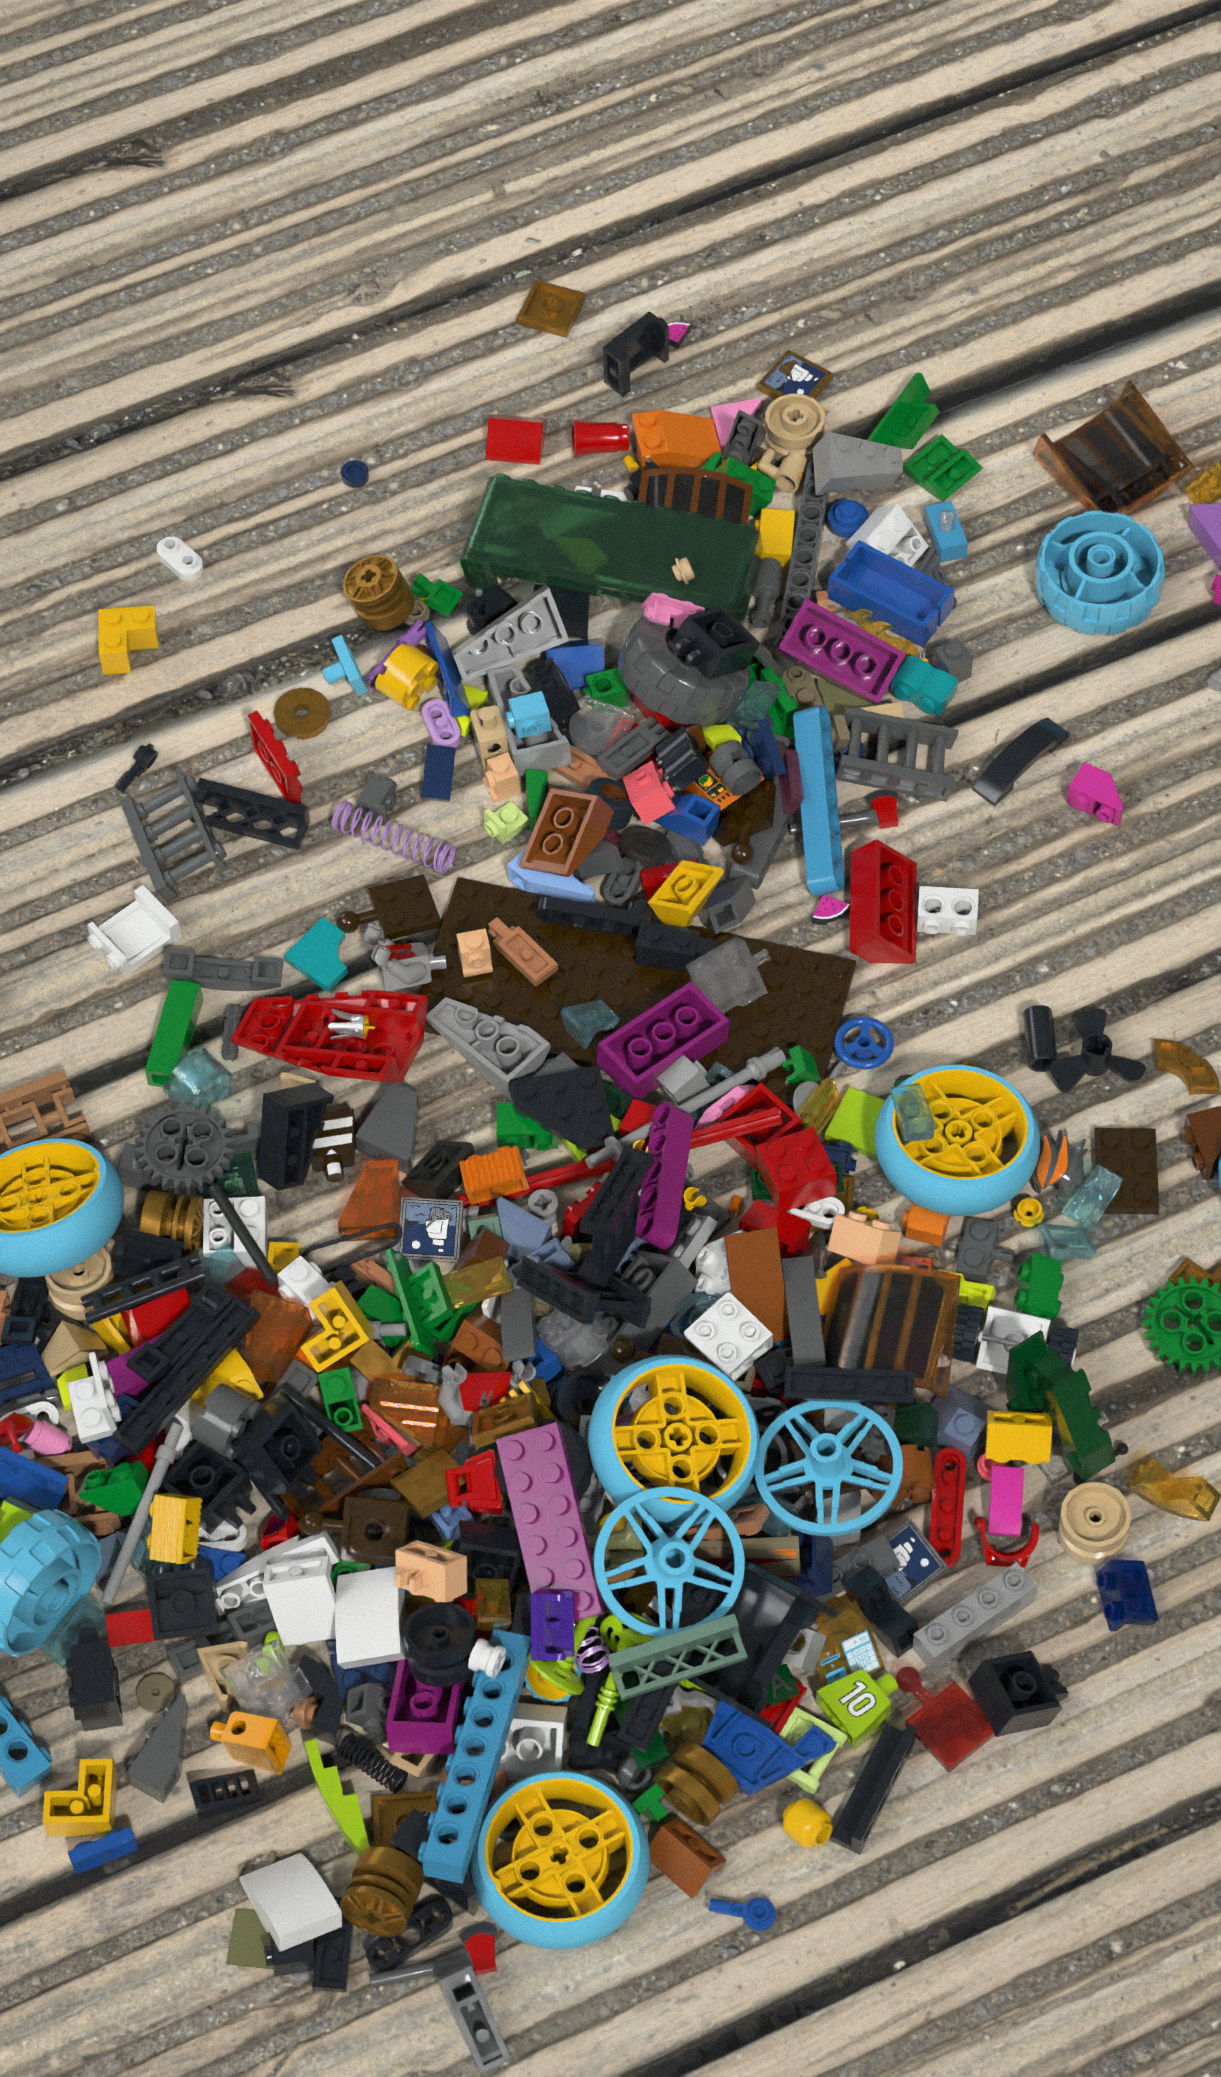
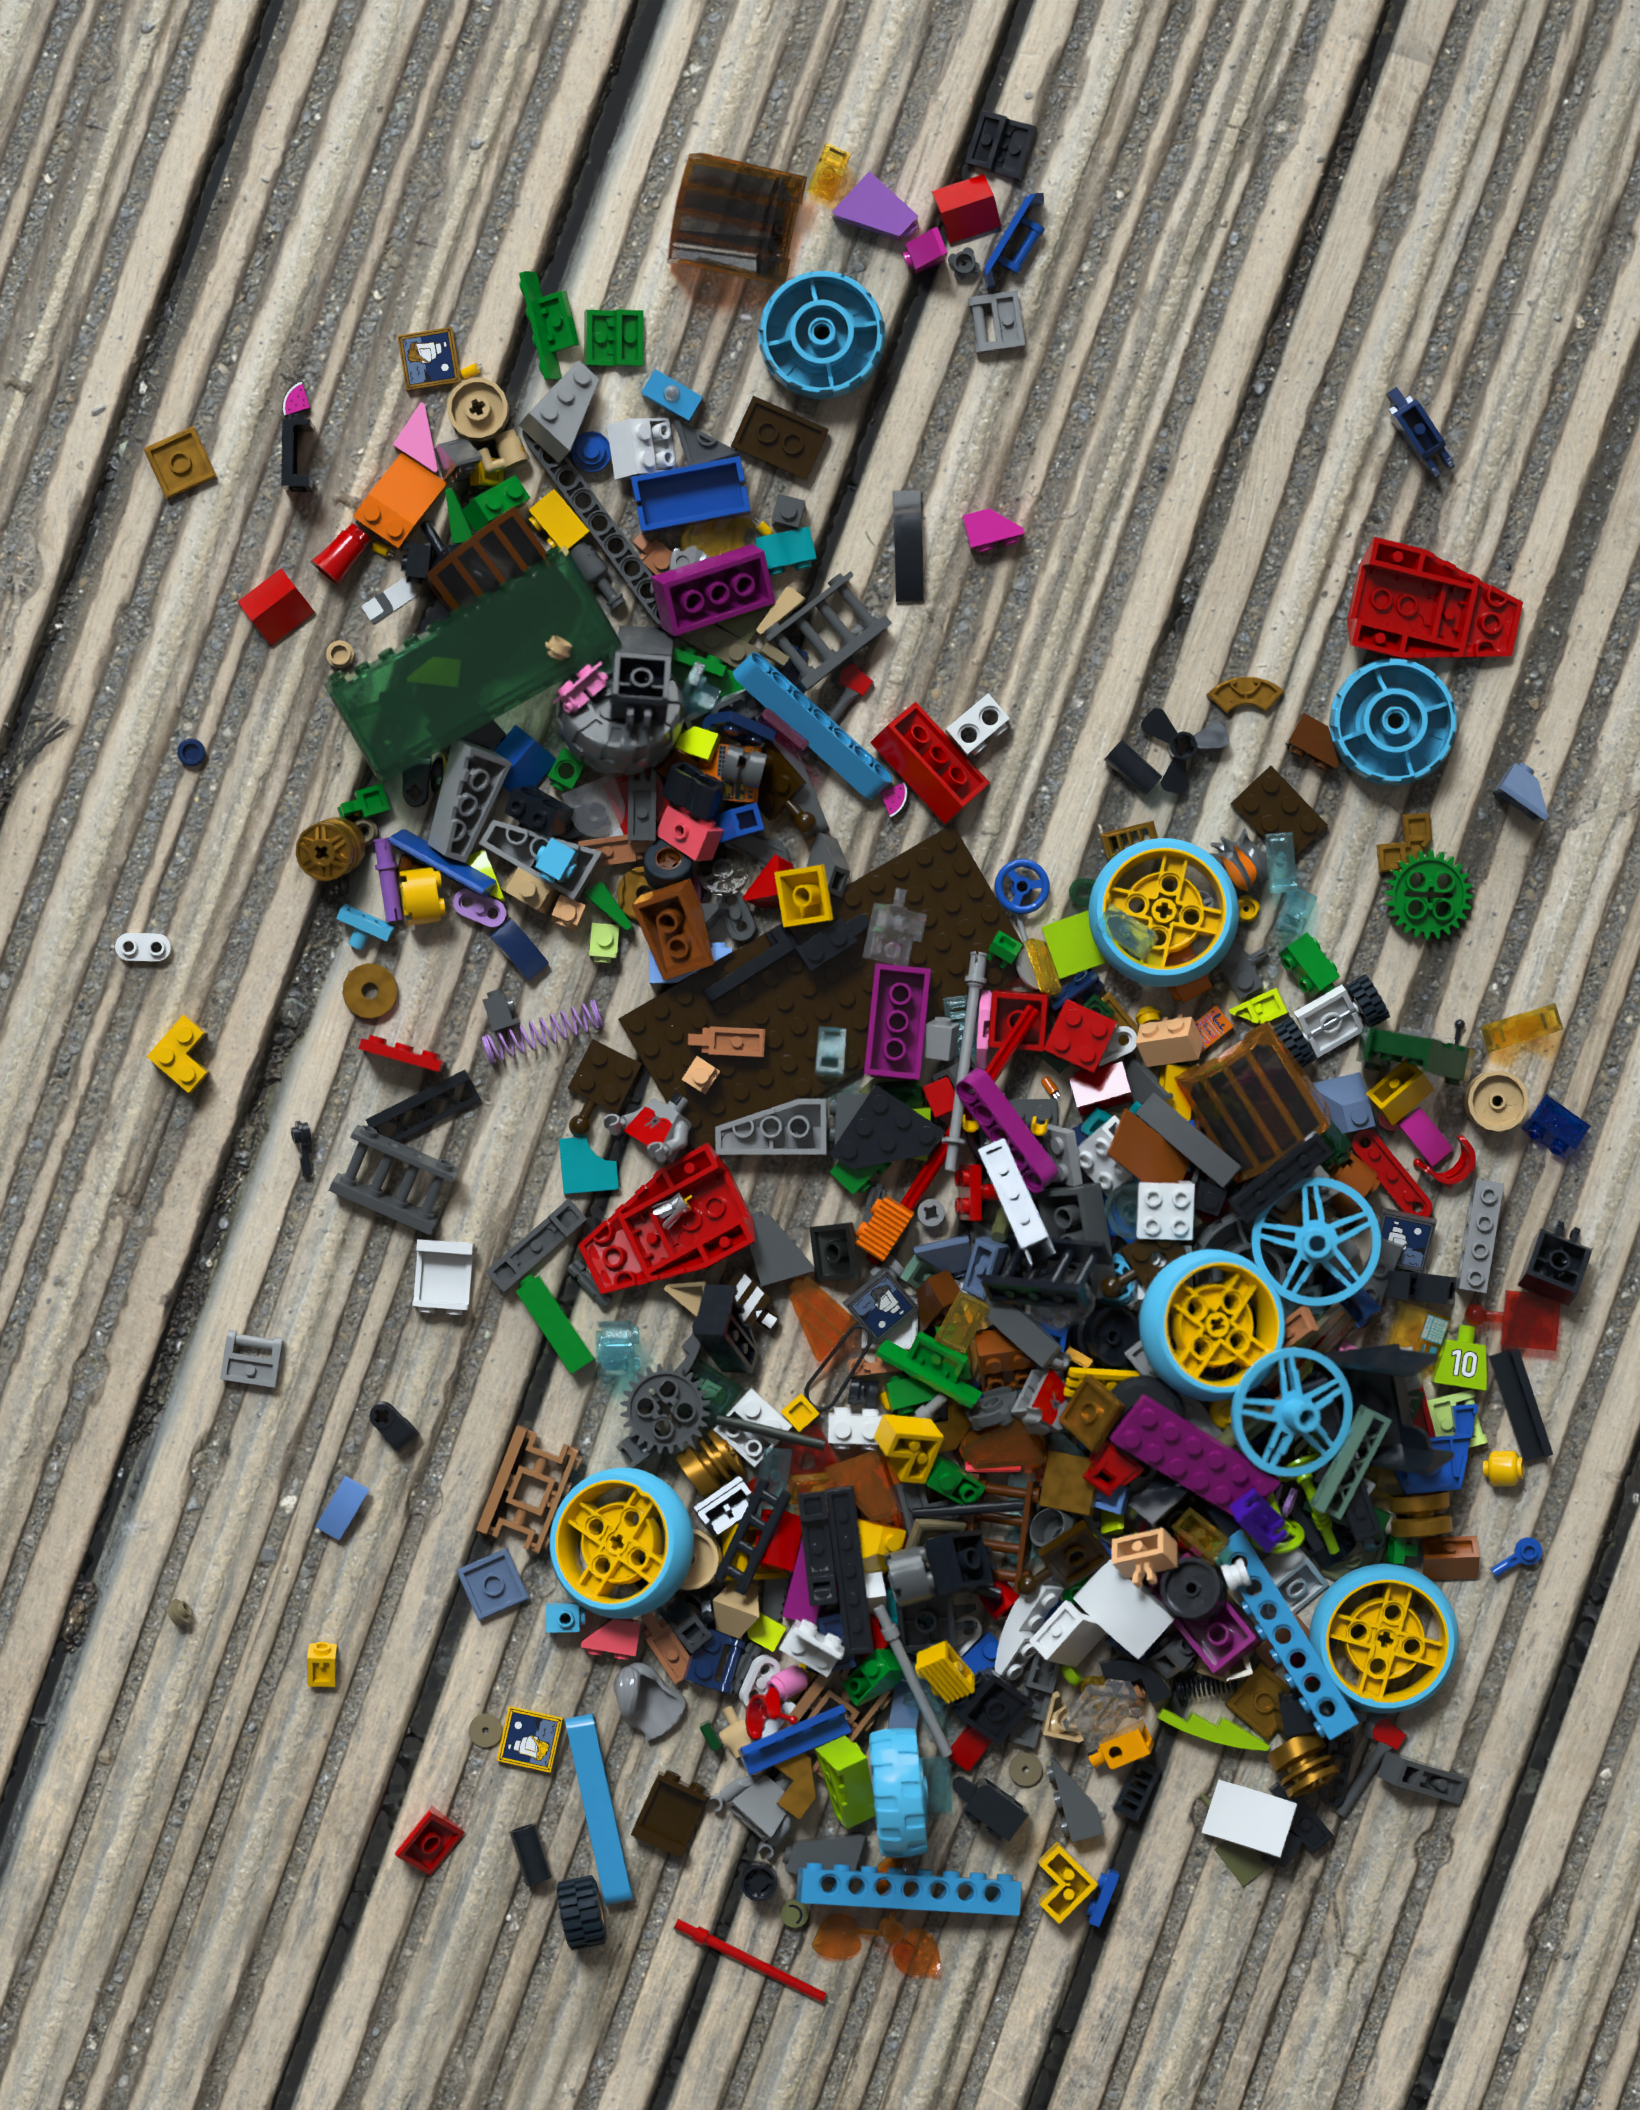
camera: 45 degrees left, 30 degrees up
none -> dark brown plate [731,395,829,481]

